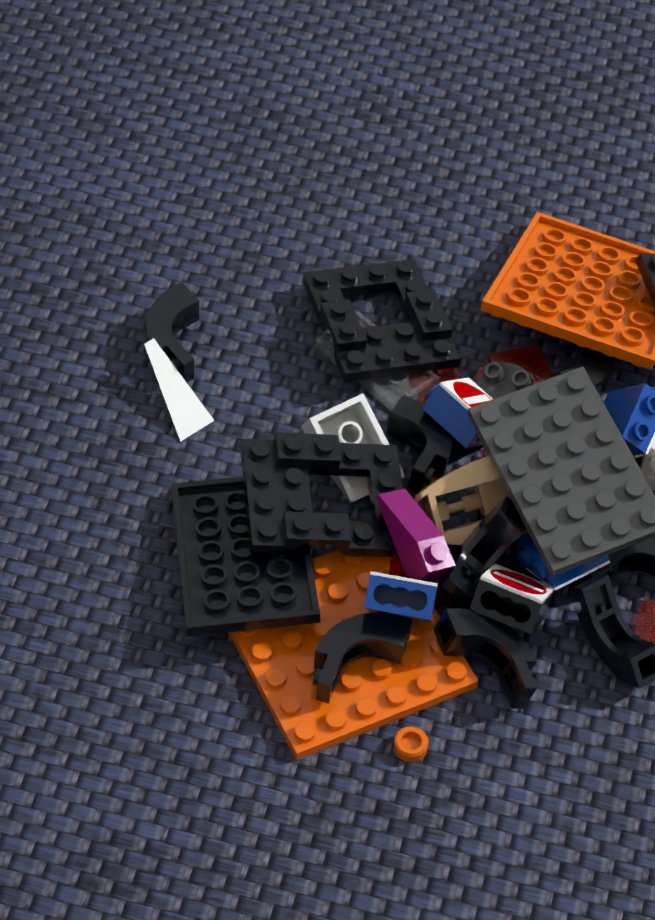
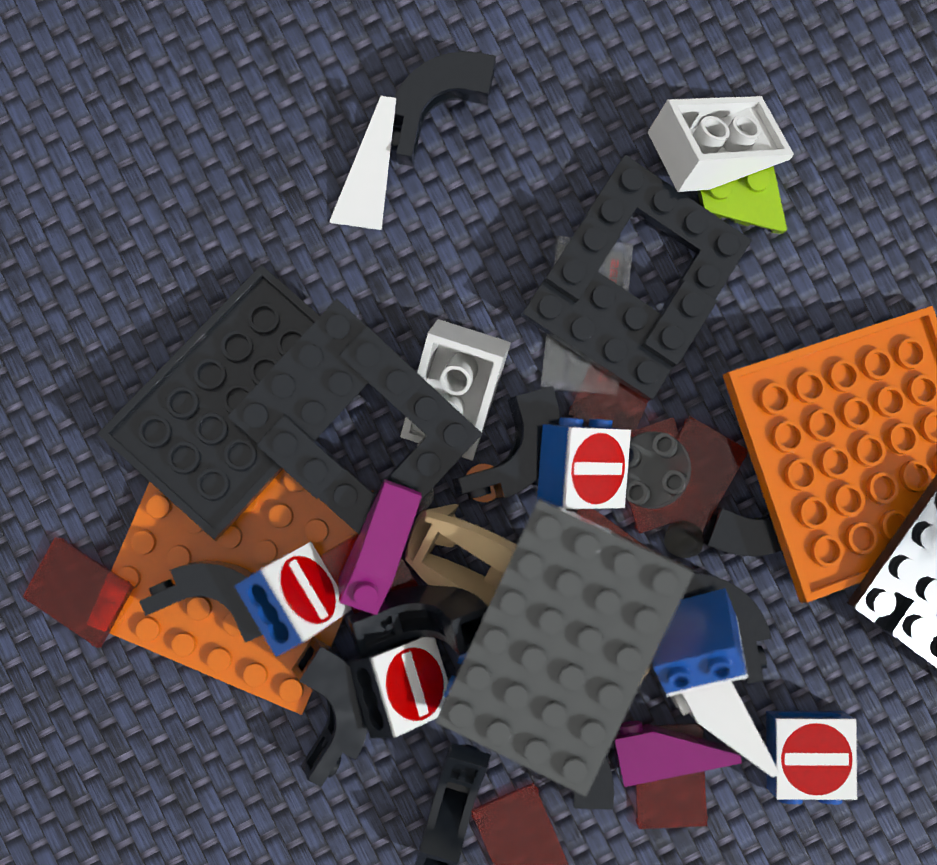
camera: 55 degrees right, 35 degrees up
orange tile [393,726,428,762] -> none
none -> clear red piece [23,537,135,648]
none -> white slope [648,96,794,192]
none -> lime wing [697,166,787,234]

